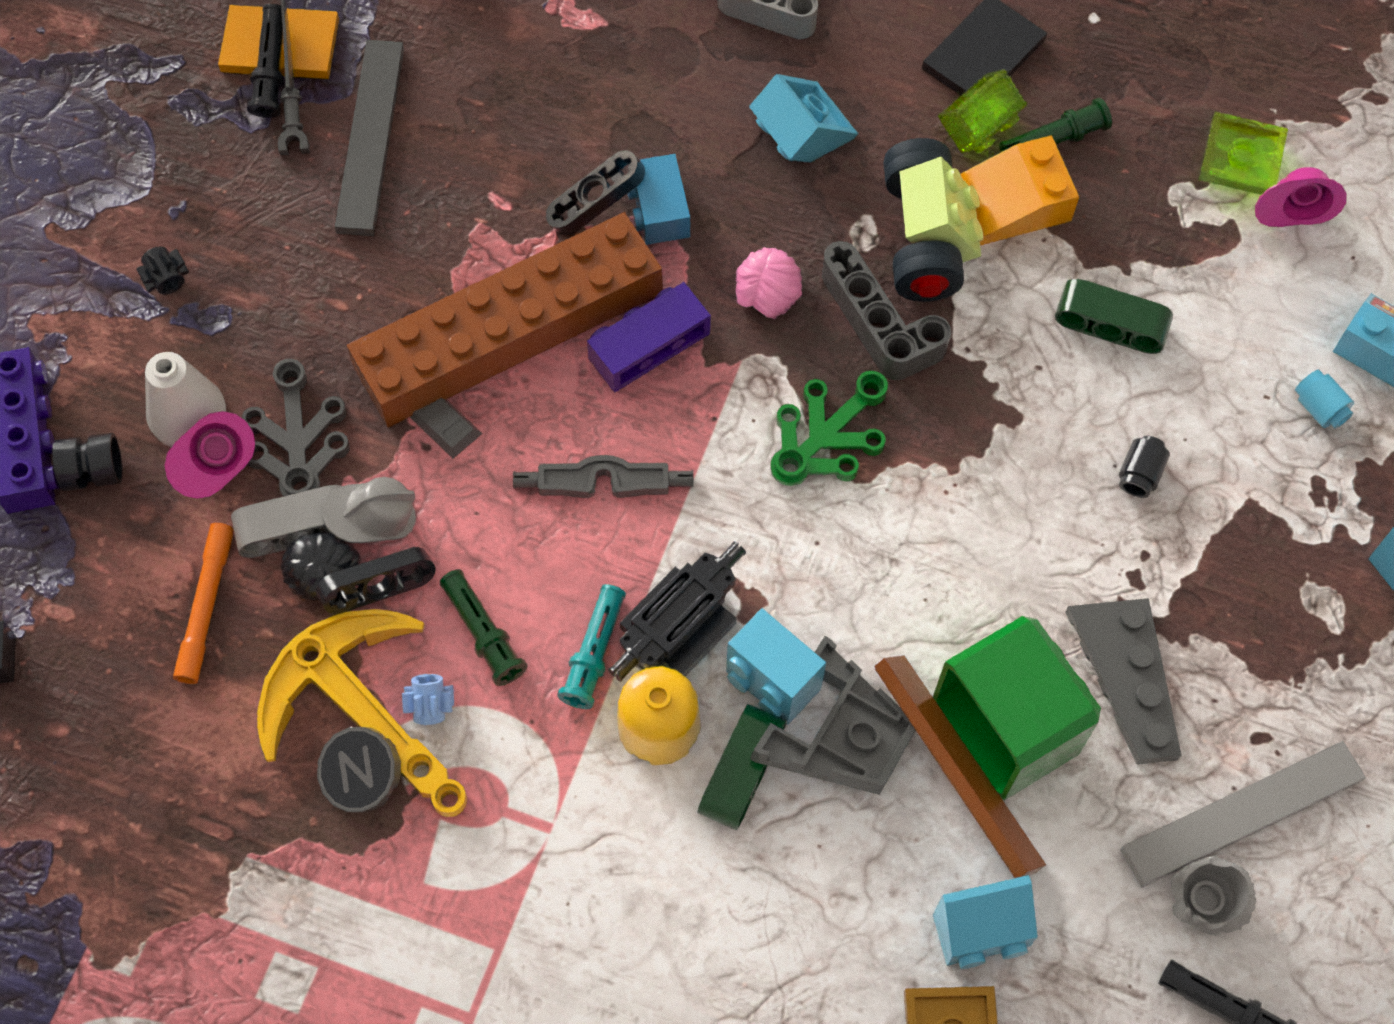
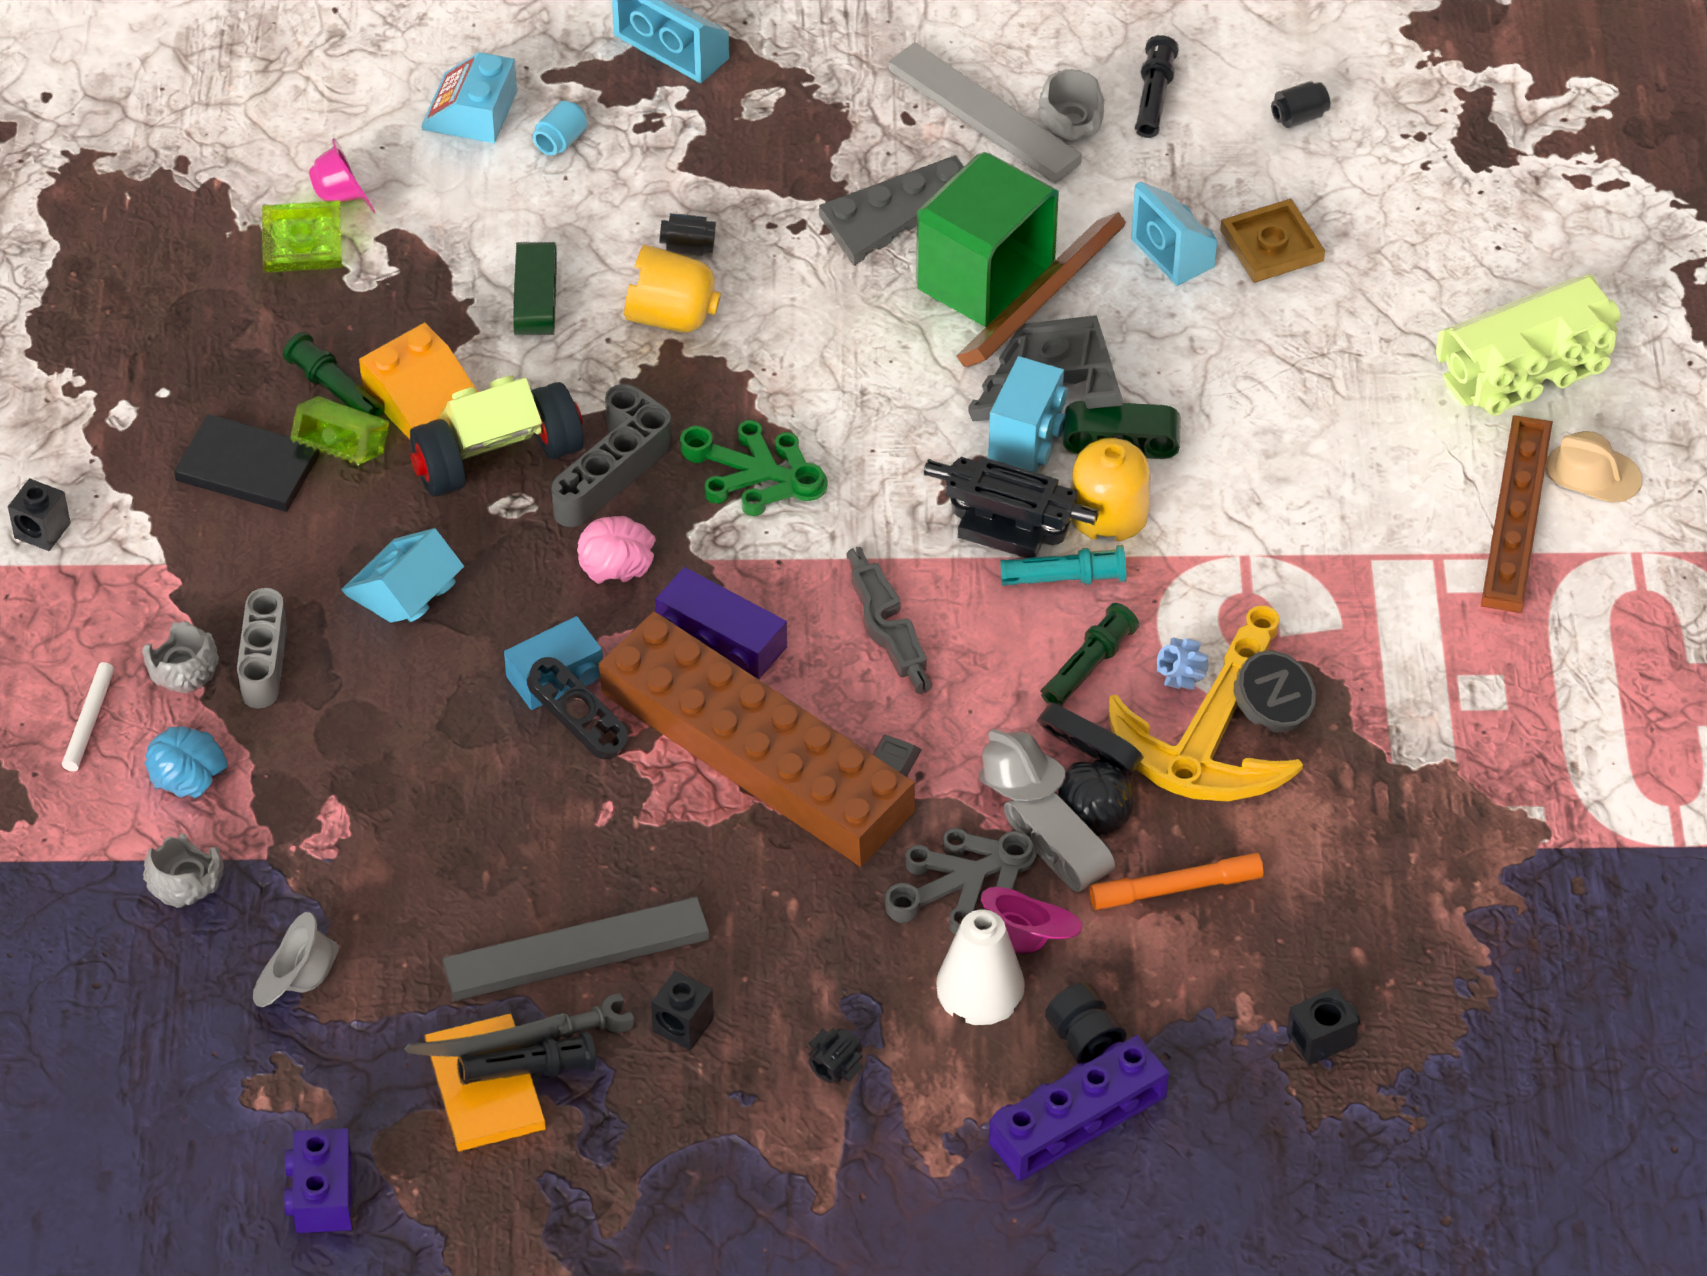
camera: 110 degrees left, 15 degrees down
none -> yellow cylinder [624,244,721,333]
none -> black brick [651,970,714,1051]

